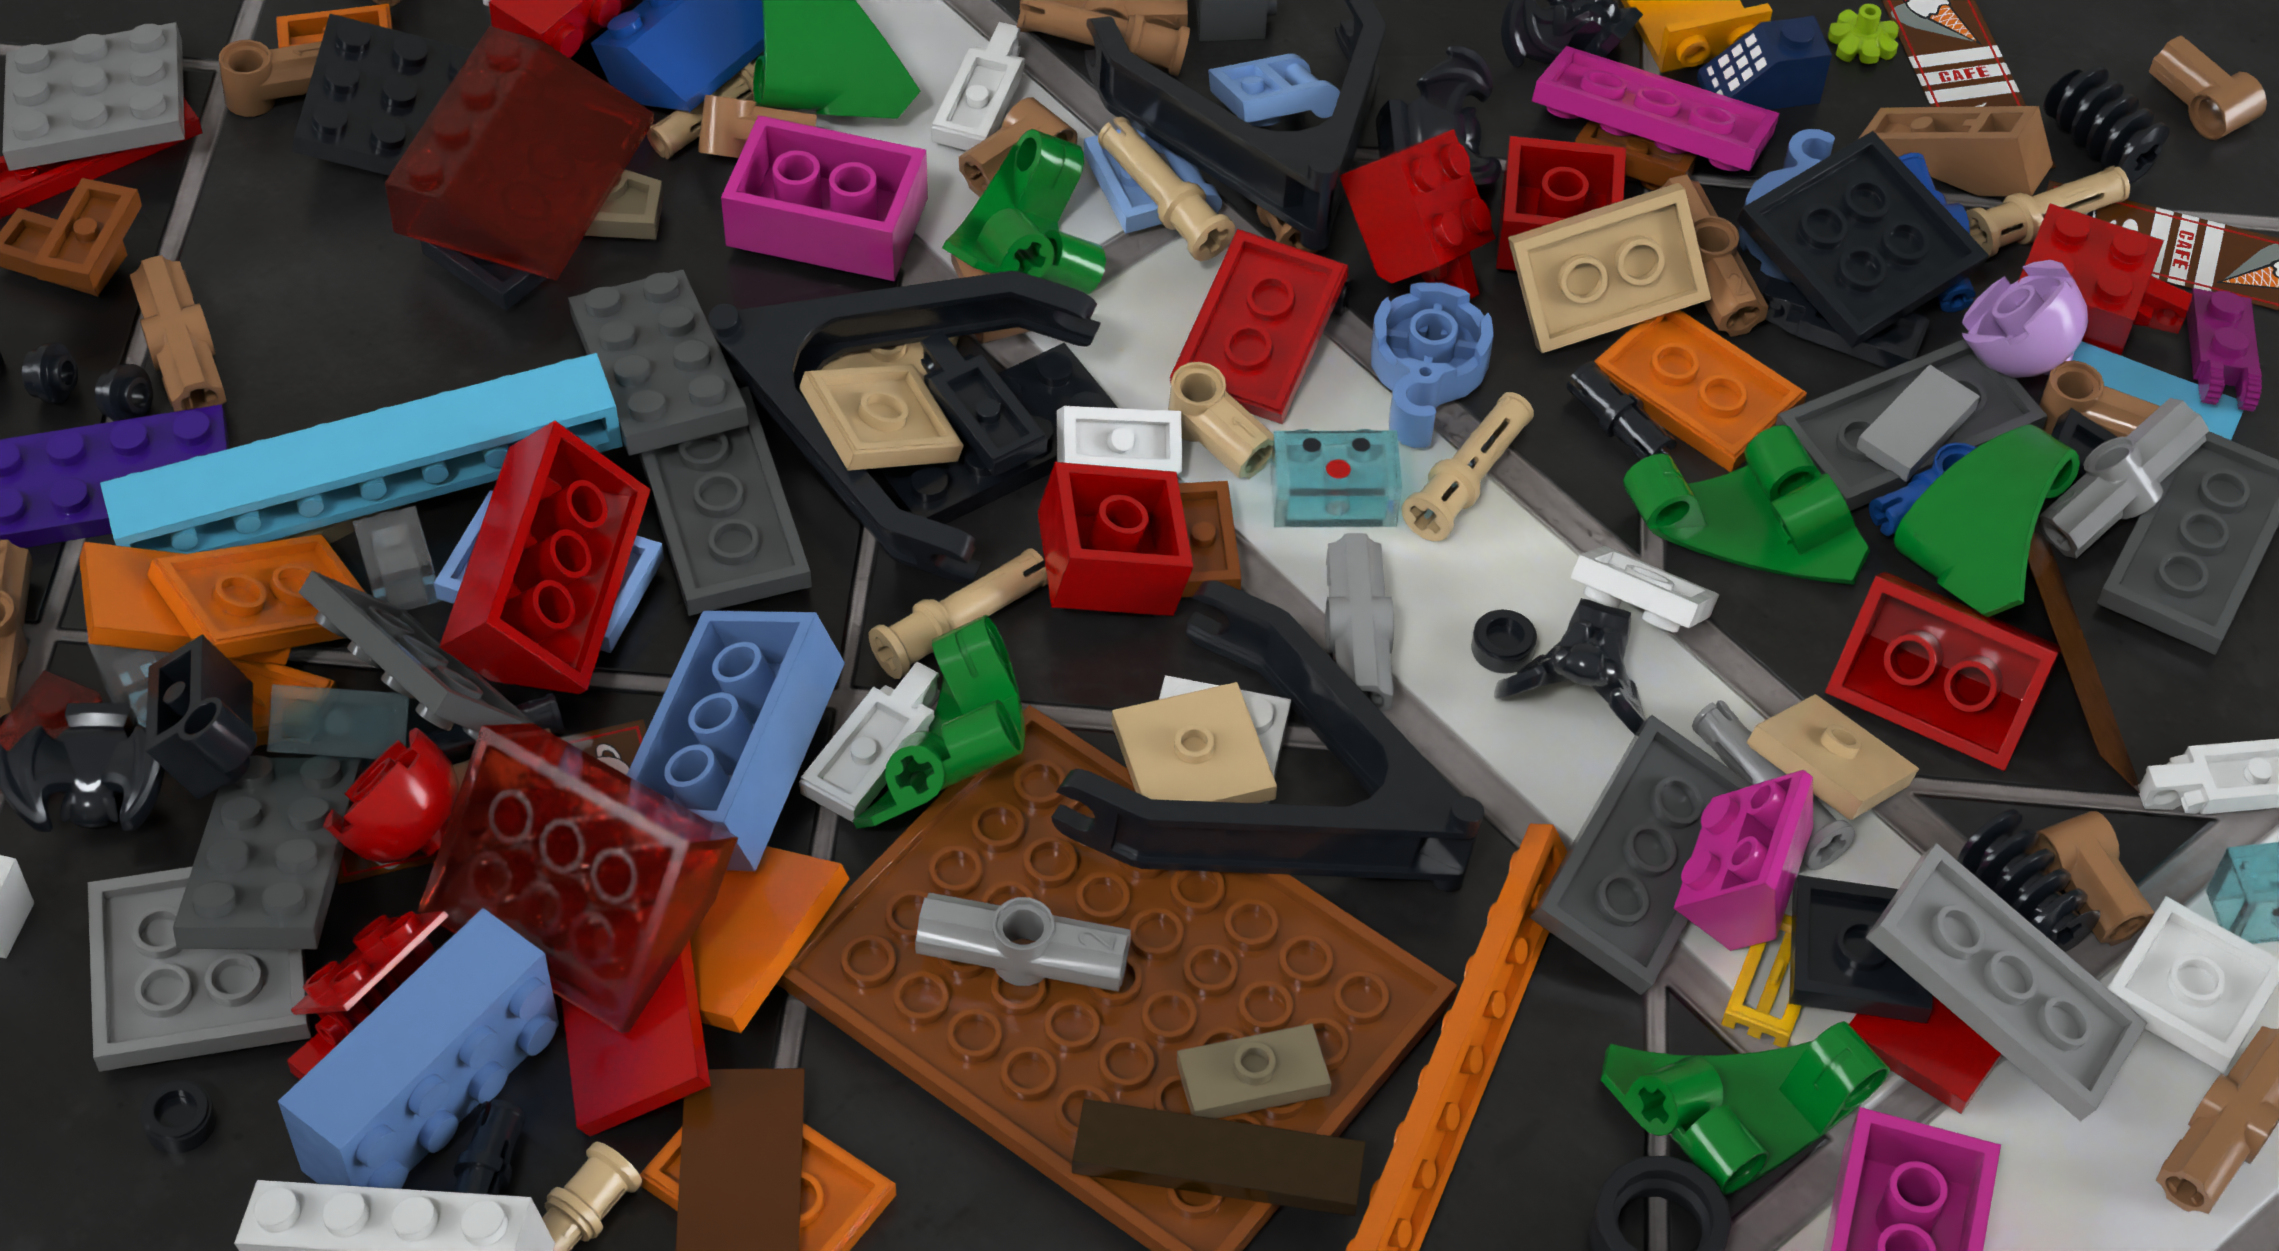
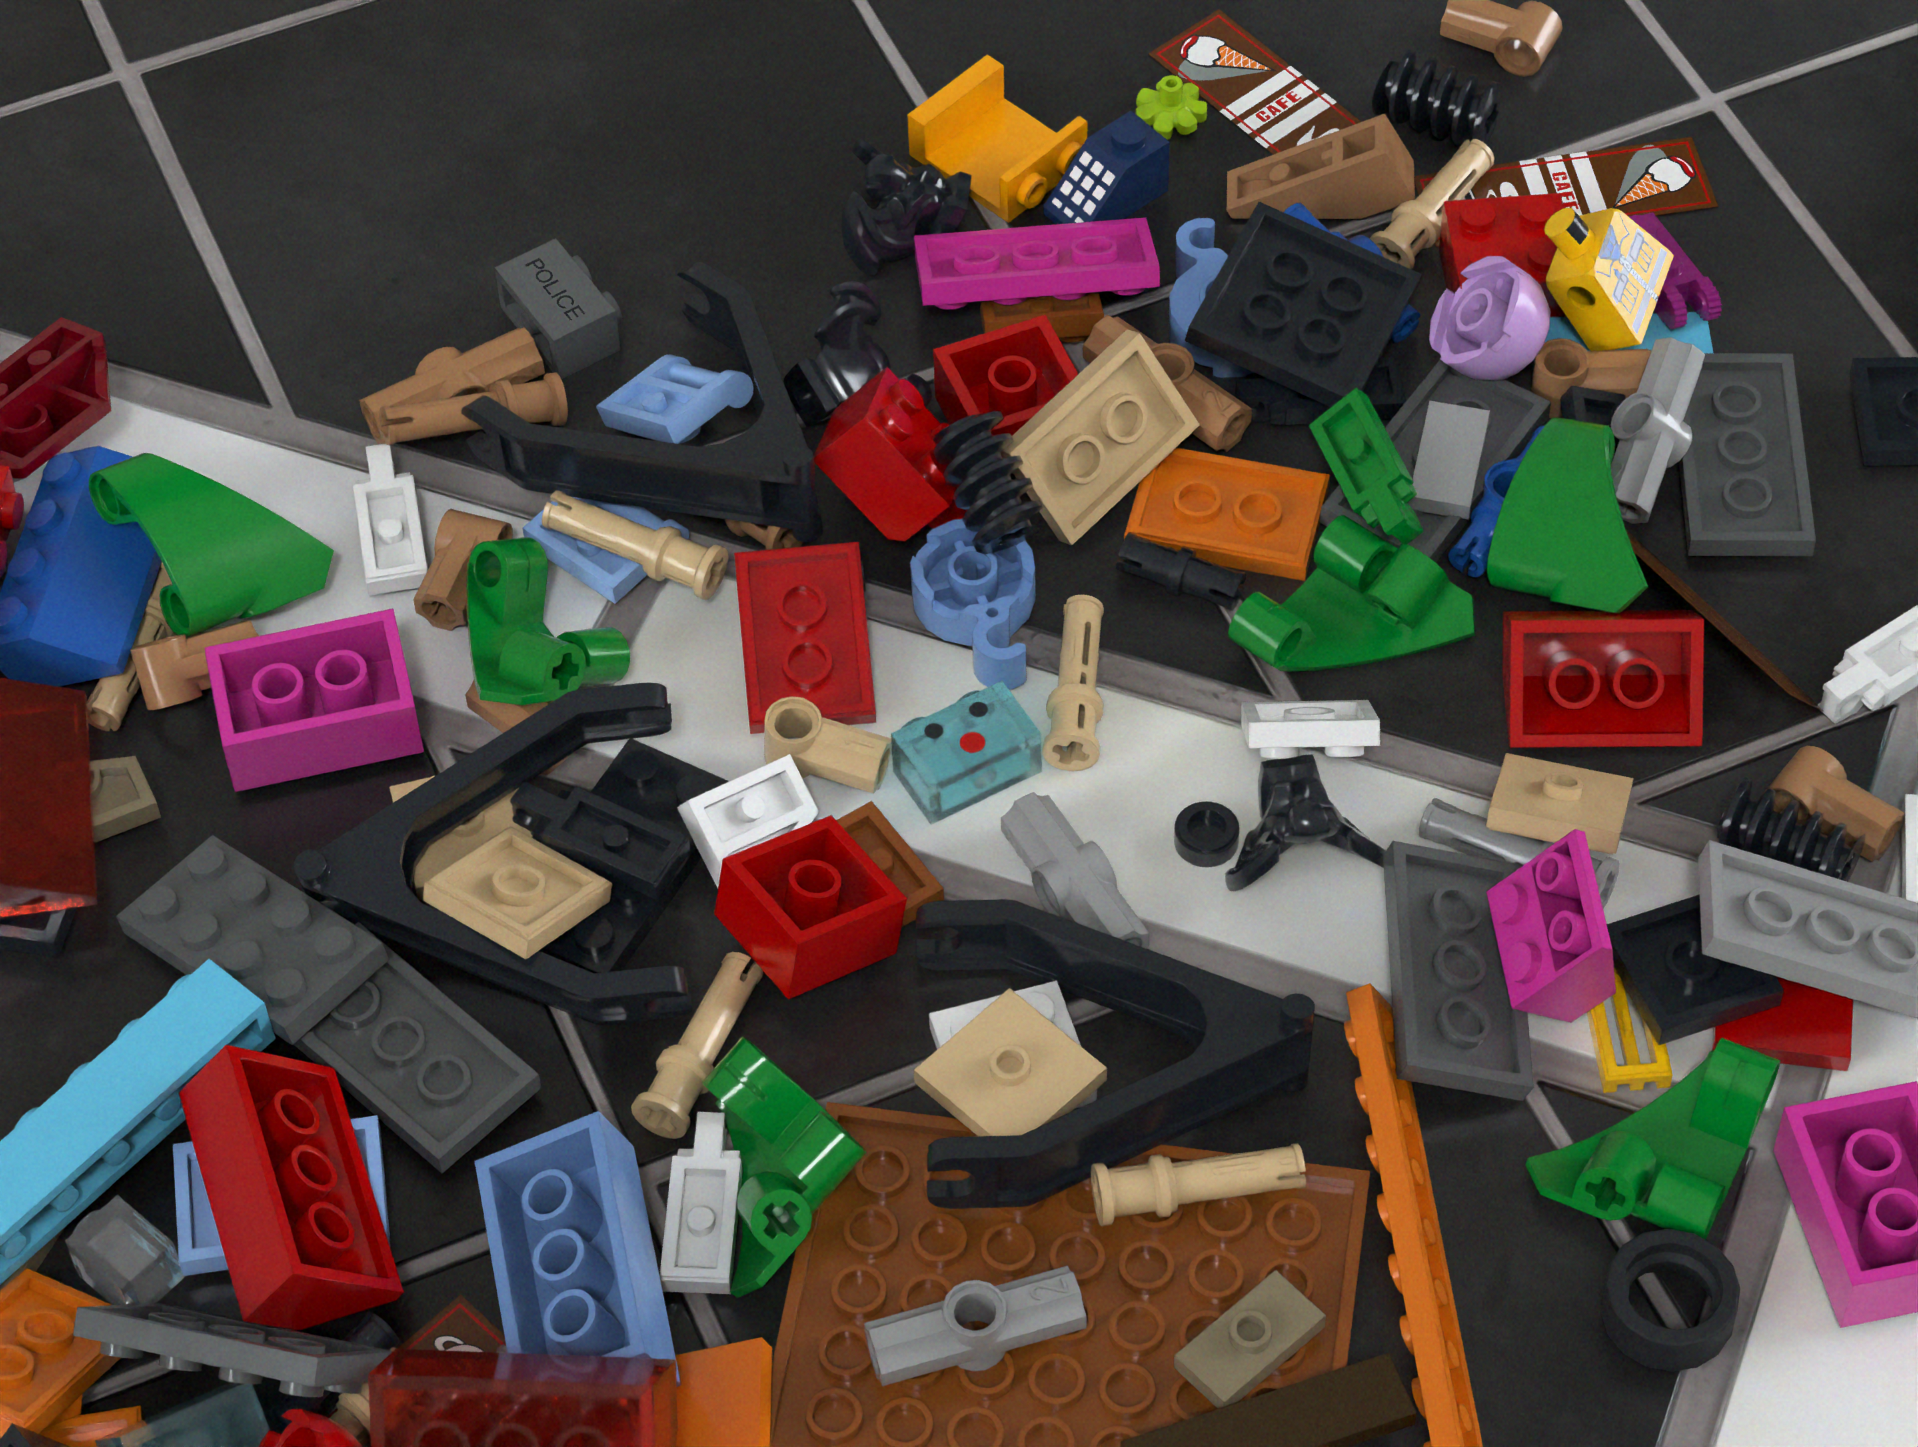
camera: 25 degrees left, 0 degrees up
none -> black piece [933,411,1043,554]
none -> tan pin [1091,1143,1306,1226]
none -> green hinge [1309,388,1424,544]
none -> yellow torso [1544,208,1674,351]

